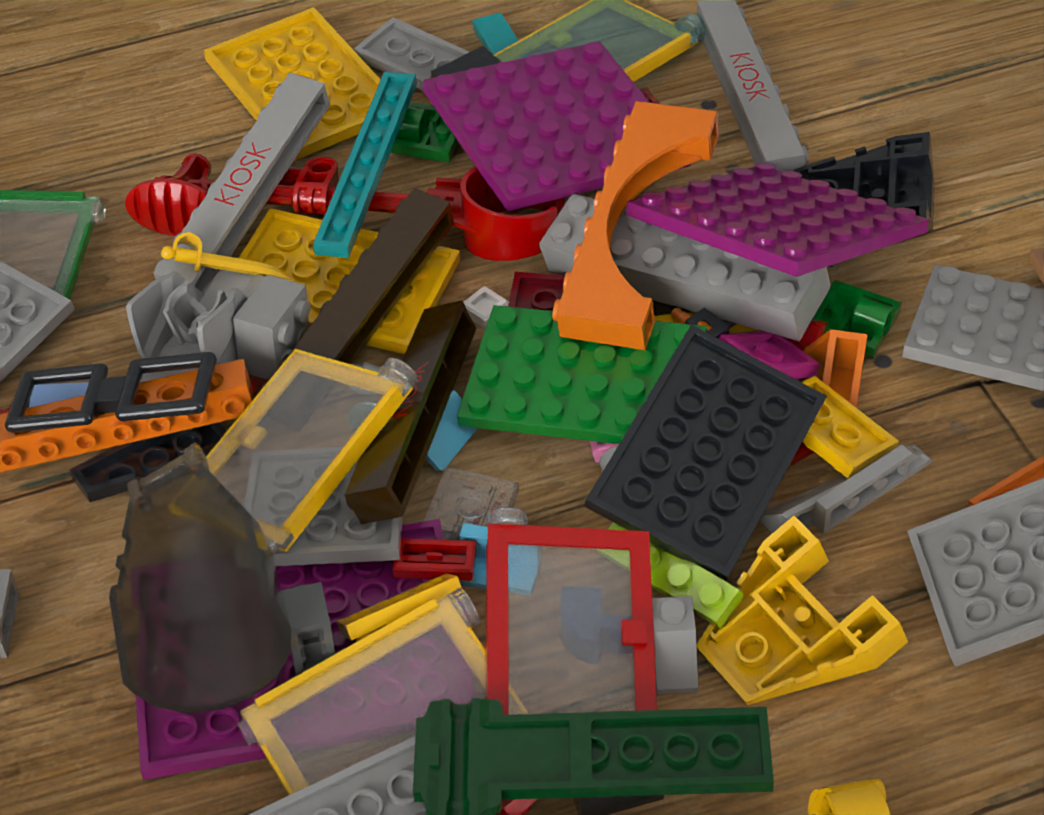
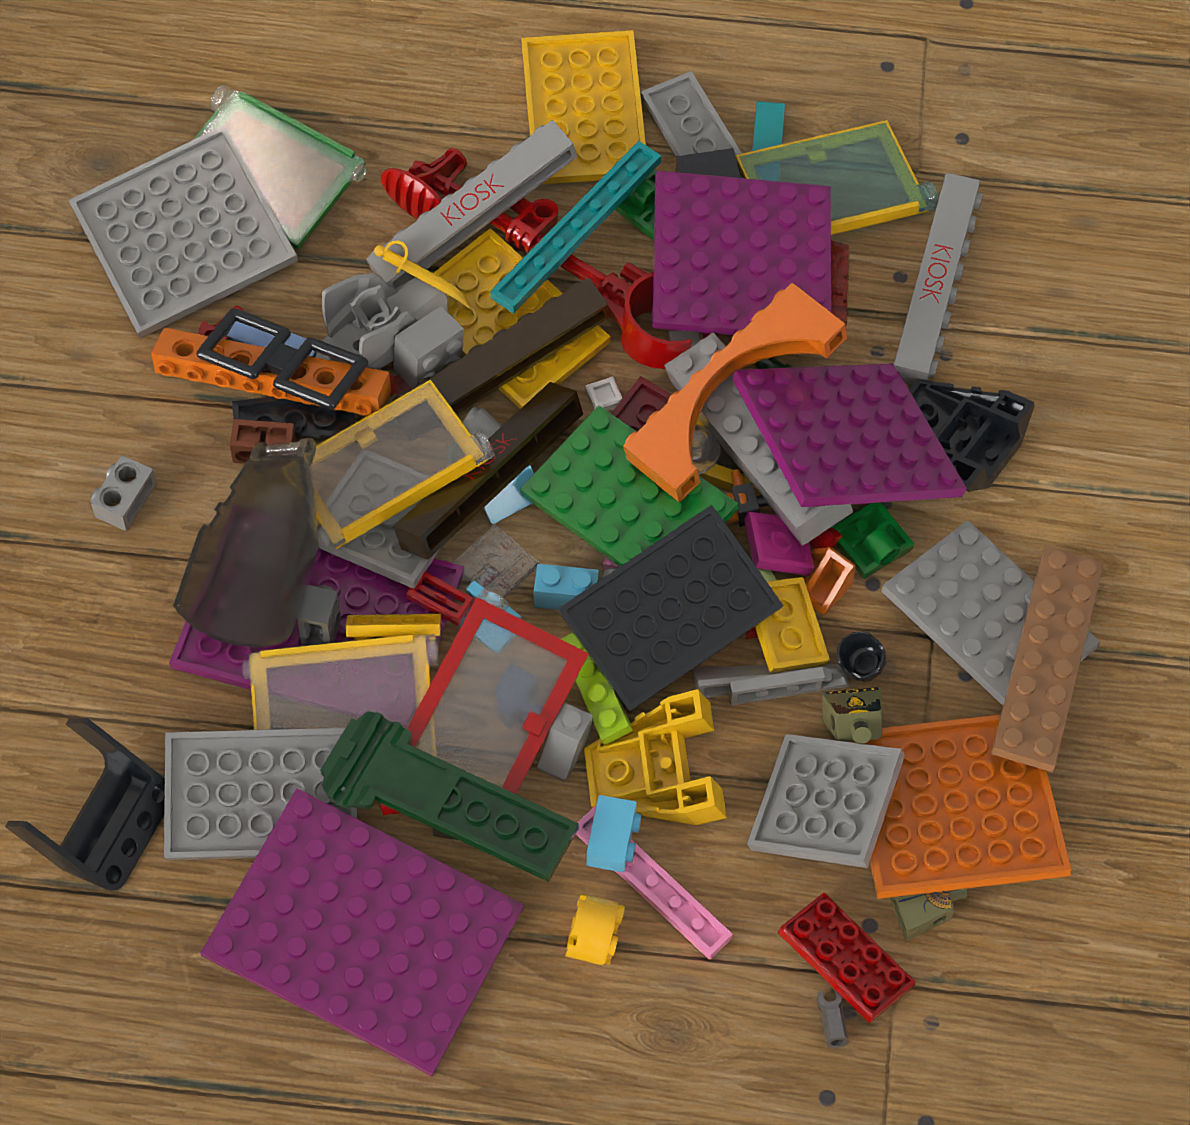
camera: 25 degrees right, 15 degrees up
none -> copper brick [230,419,297,467]
none -> medium azure brick [534,564,599,610]
none -> bright pink plate [576,806,733,960]
none -> medium azure brick [586,795,642,873]
none -> olive torso [822,687,882,744]
none -> black hair [837,631,887,682]

